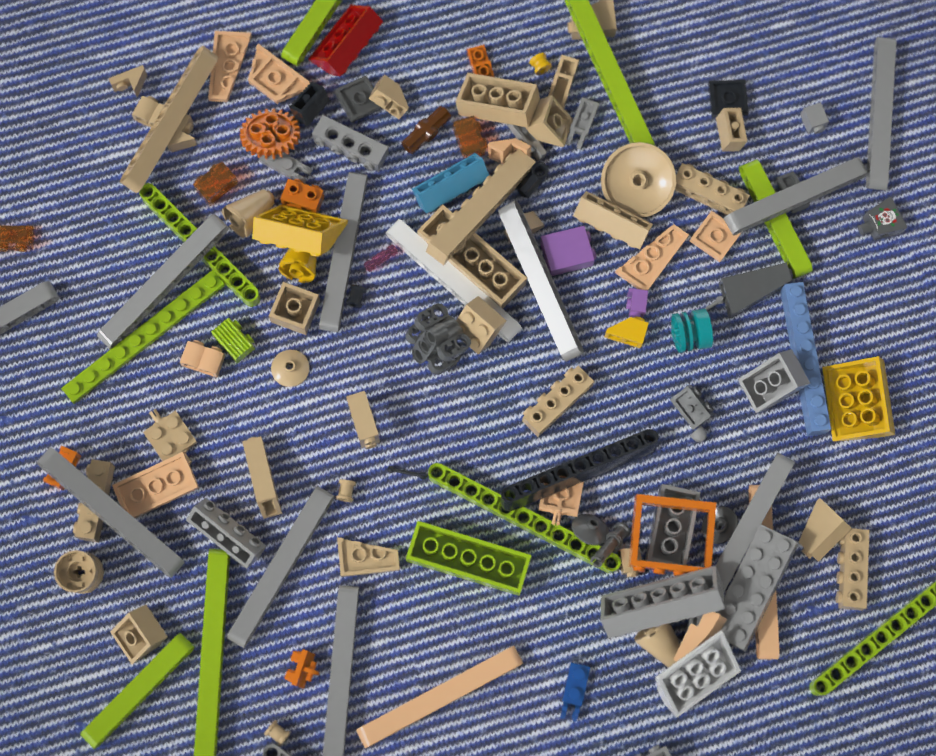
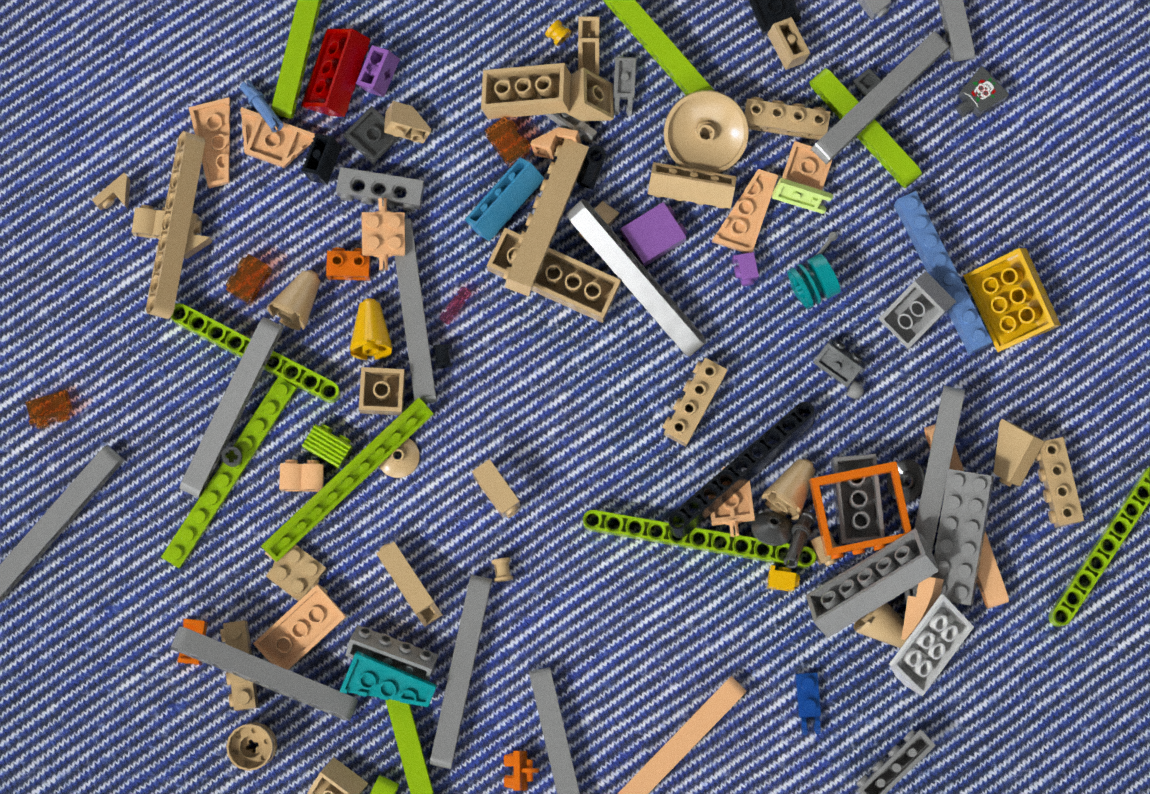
camera: 15 degrees left, 5 degrees up
orange gear [240,108,300,159] -> none
yellow slope [252,205,348,257] -> none
light grey hinge [259,153,312,183] -> none
tan wing [337,537,400,577] -> none
white beam [386,219,522,342] -> none
black hinge [387,466,427,479] -> none
reddish brown piece [401,106,452,155] -> none
dark grey piece [405,303,471,375] -> none
lime brick [406,521,531,596] -> none
tan brick [456,296,507,354] -> none
orange slope [466,45,494,77] -> none
yellow slope [604,317,649,348] -> none
dark grey slope [719,262,793,319] -> none
none -> dark grey bush [222,447,243,467]
none -> medium blue pin [240,80,284,132]
none -> lime plate [261,398,433,562]
none -> teal wing [339,651,437,707]
none -> medium lavender brick [356,45,400,97]
none -> light nougat plate [361,198,405,271]
none -> tan cone [762,459,815,520]
none -> yellow brick [767,565,800,592]
none -> yellowish green hinge [772,177,833,214]

